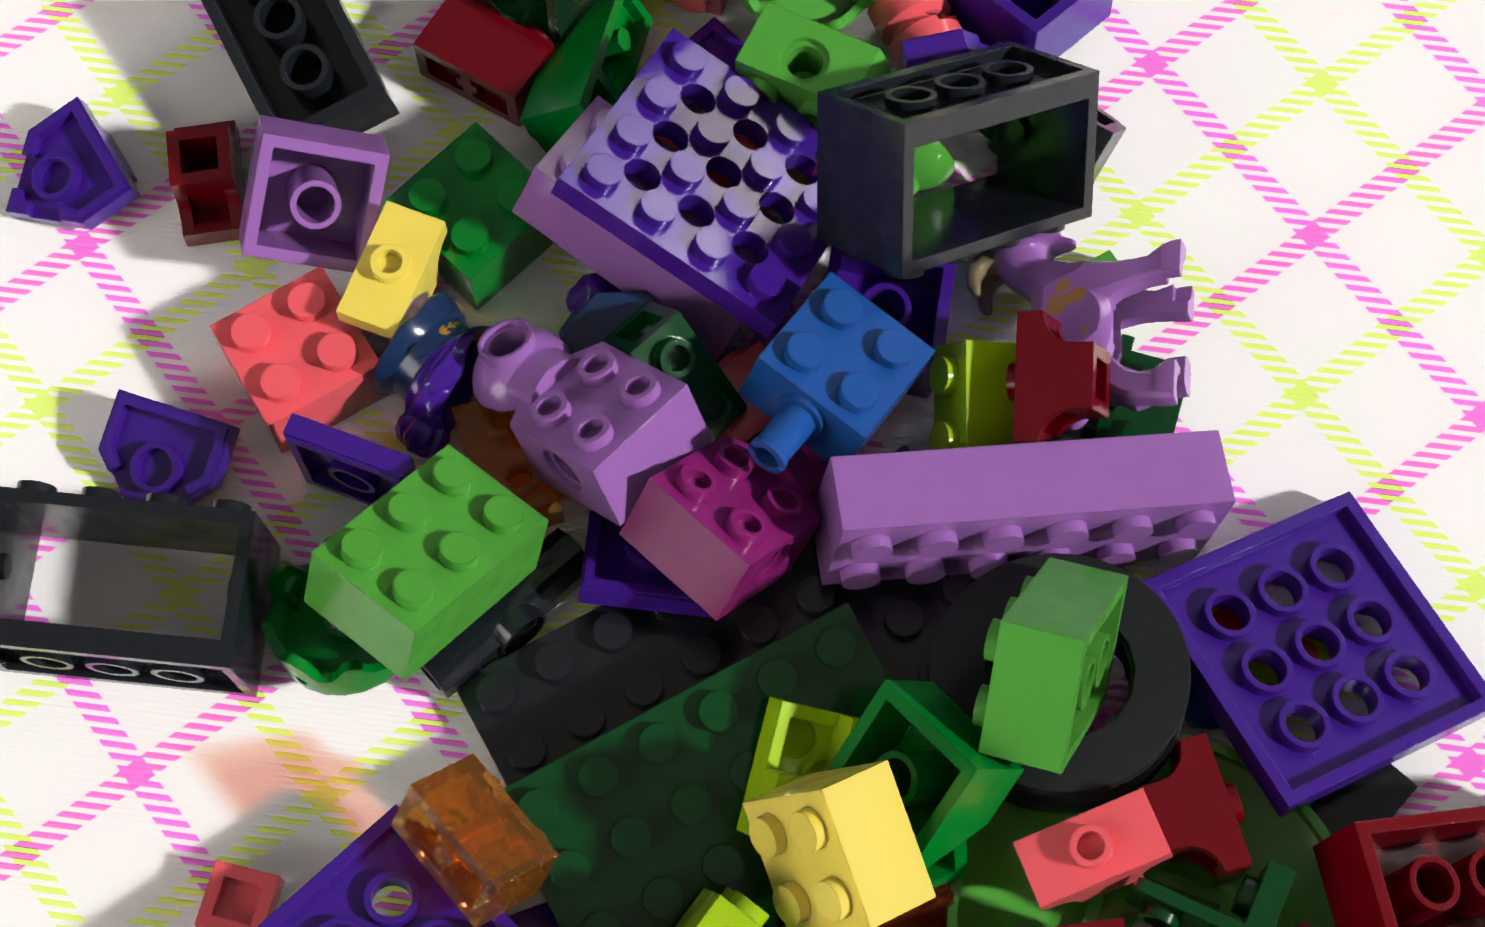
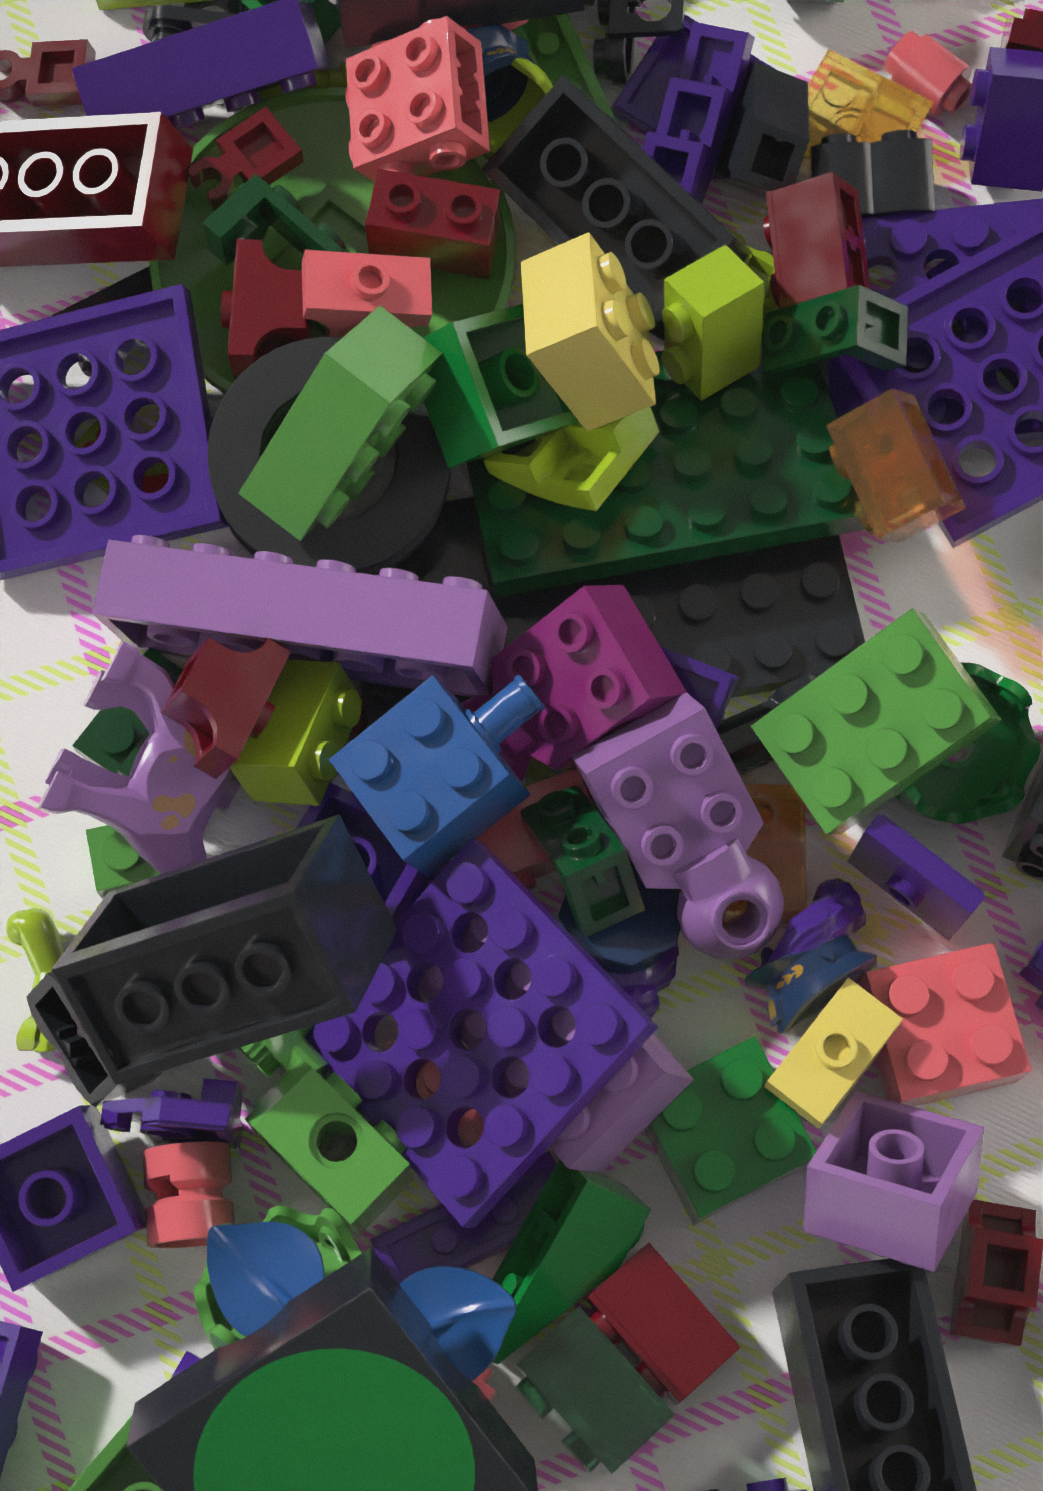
camera: 165 degrees left, 5 degrees up
none -> lime arm [6,908,65,1052]

